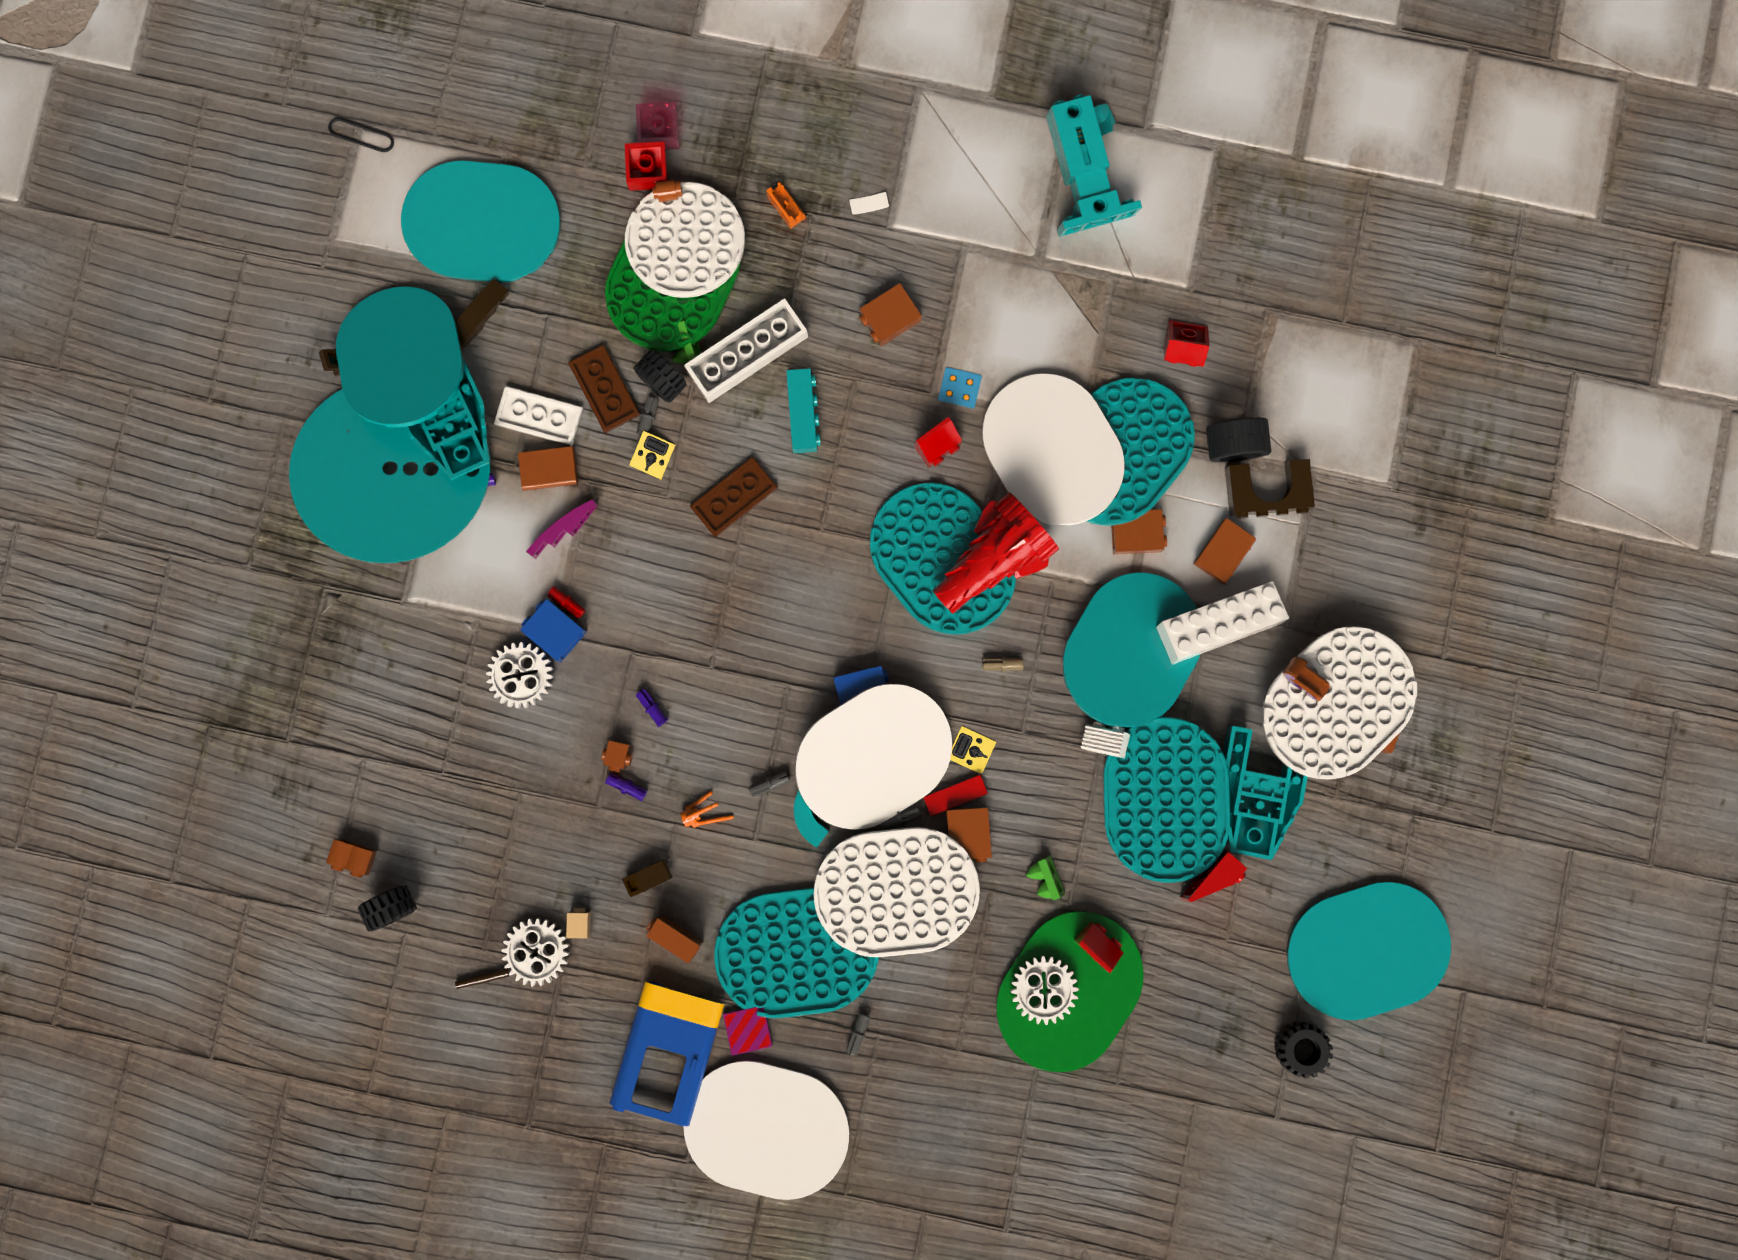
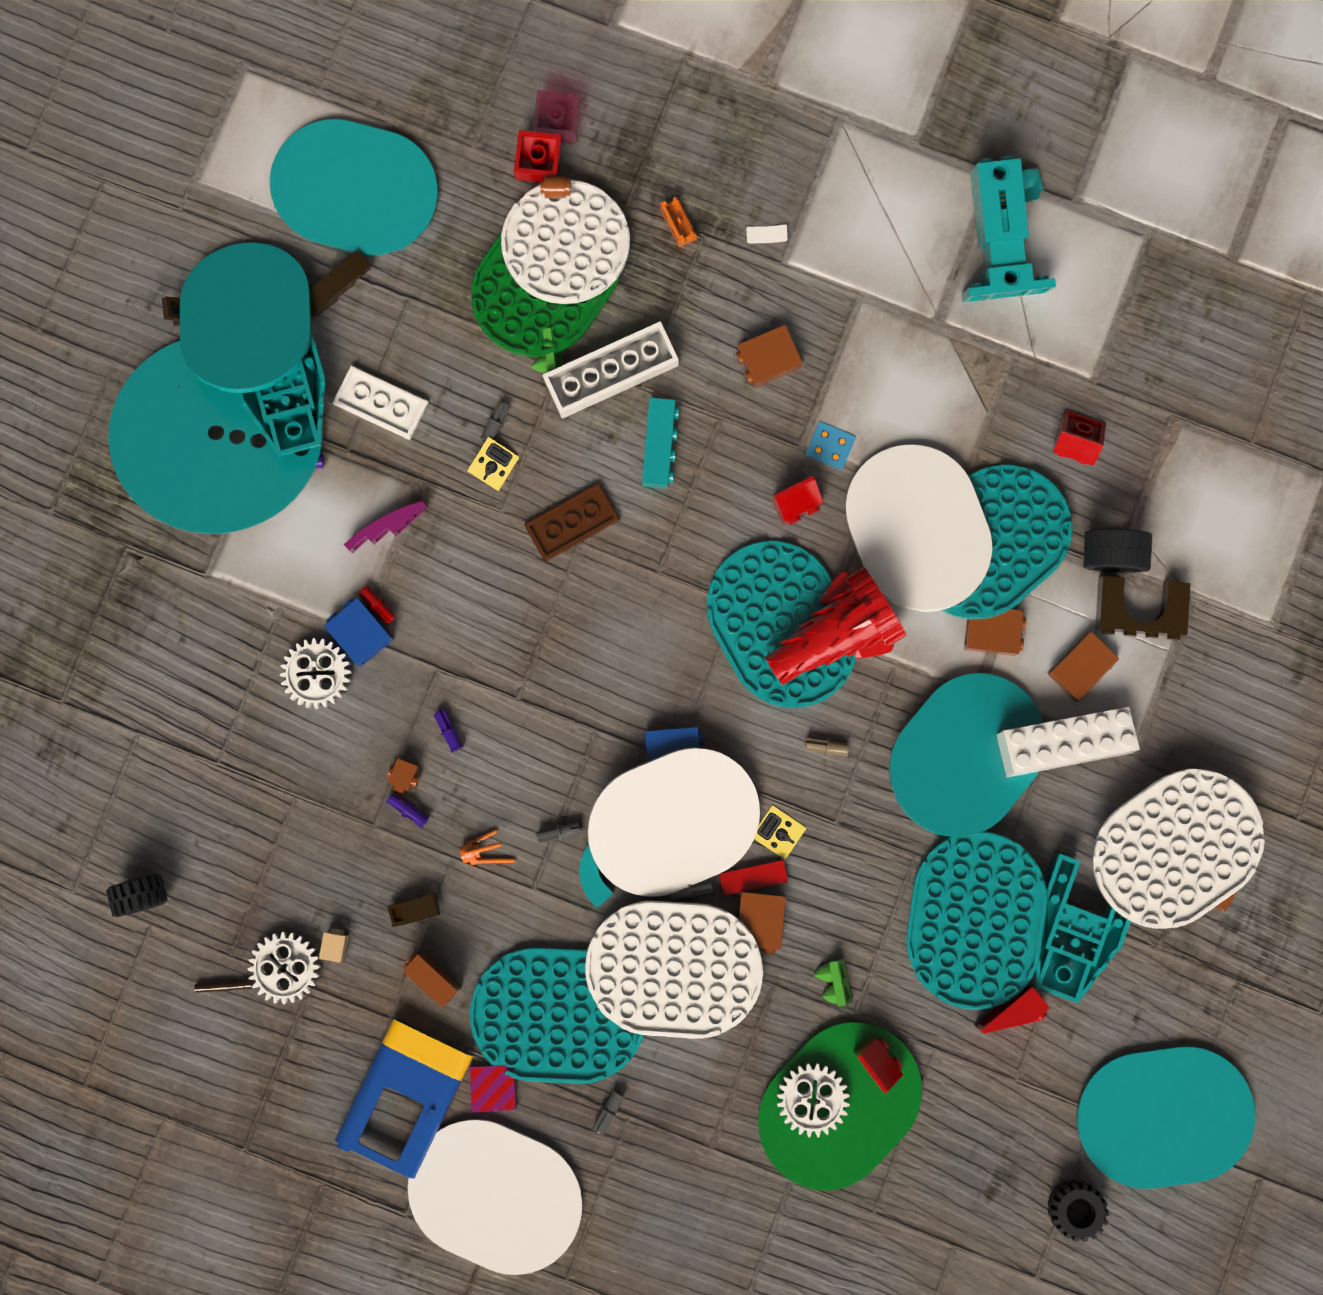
camera: 15 degrees right, 0 degrees up
dark orange brick [326,839,377,878] -> none
black piece [328,118,394,153] -> none
dark orange piece [518,446,578,491] -> none
reddish brown tile [568,344,640,433] -> none
black tyre [633,350,687,403] -> none
white brick [1081,722,1130,758] -> none
dark orange animal [1283,657,1331,701] -> none

